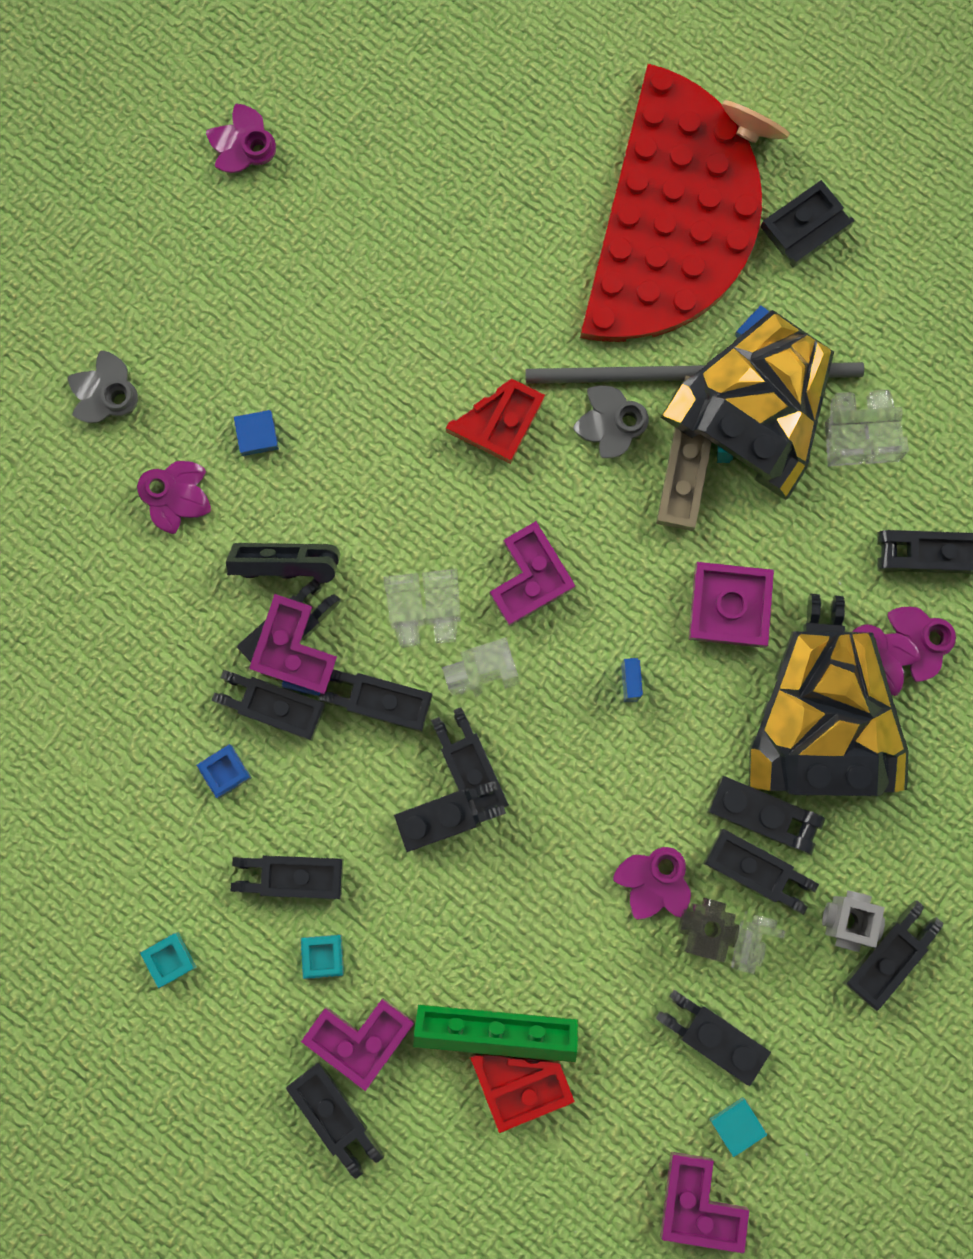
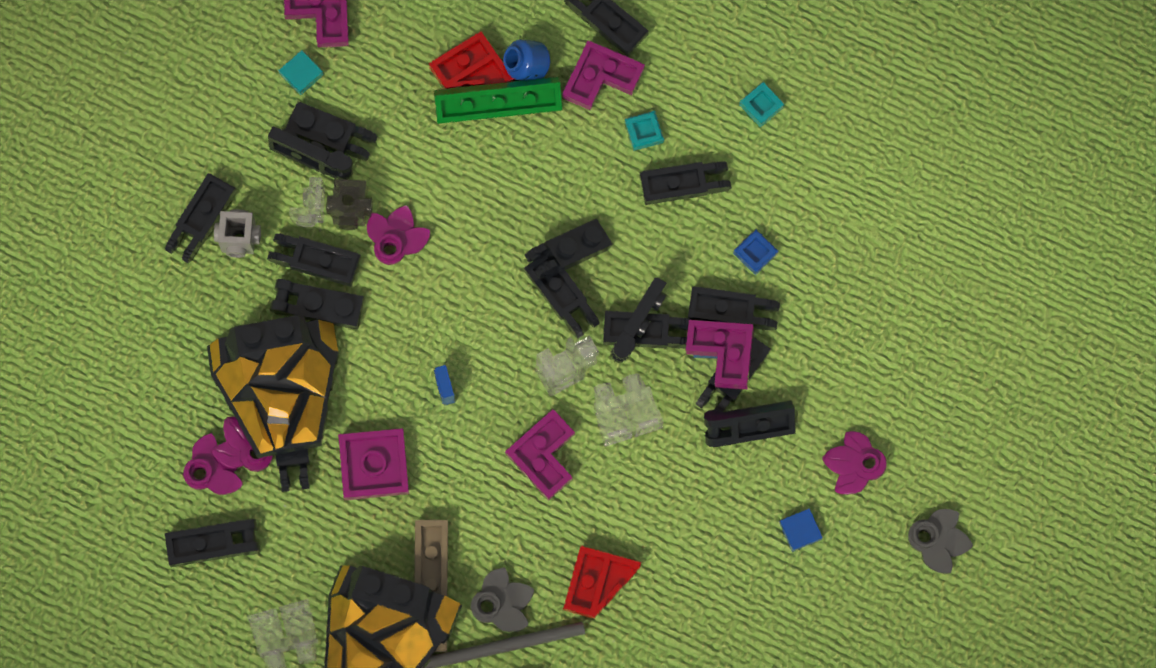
camera: 165 degrees right, 5 degrees down
none -> black hinge [268,126,353,181]
none -> blue head [503,39,550,81]
none -> black hinge [610,277,667,363]

